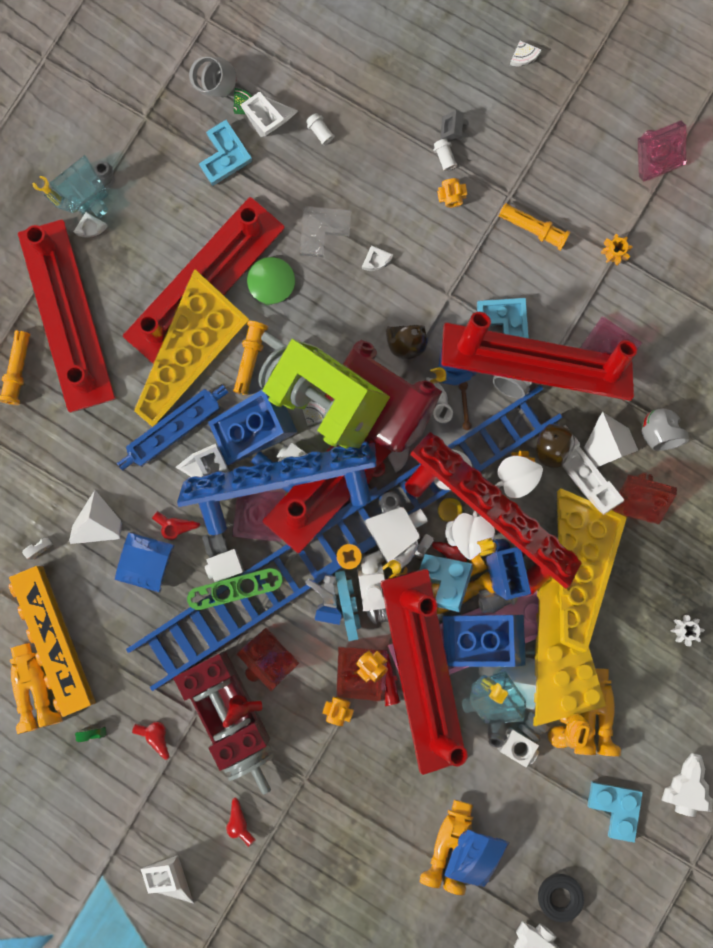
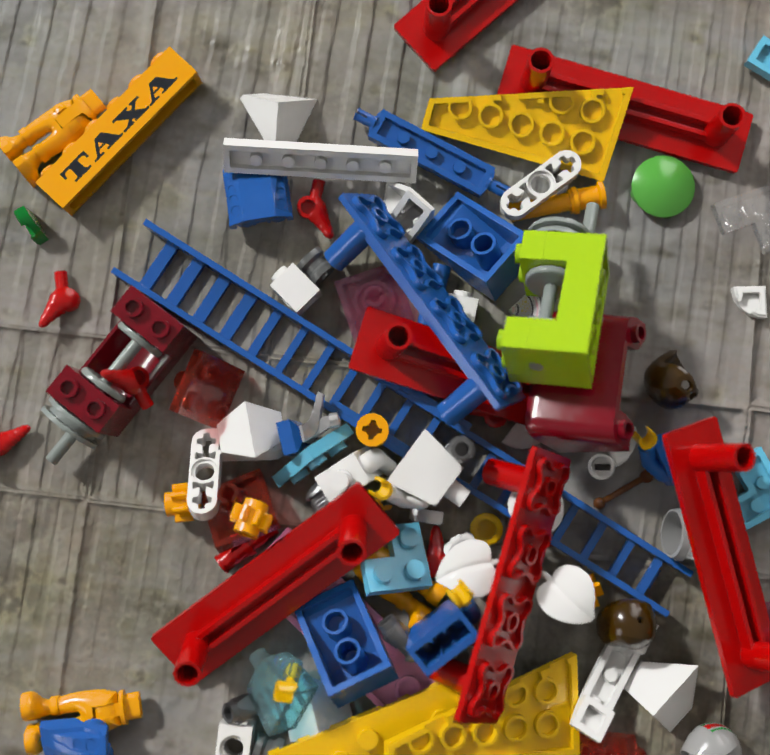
camera: 70 degrees right, 0 degrees up
white tile [22,538,53,560] -> none
bright green beam [187,568,283,610] -> none
none -> white beam [187,428,283,521]
none -> white slope [217,401,282,458]
none -> white plate [223,138,418,183]
none -> white beam [500,150,581,221]

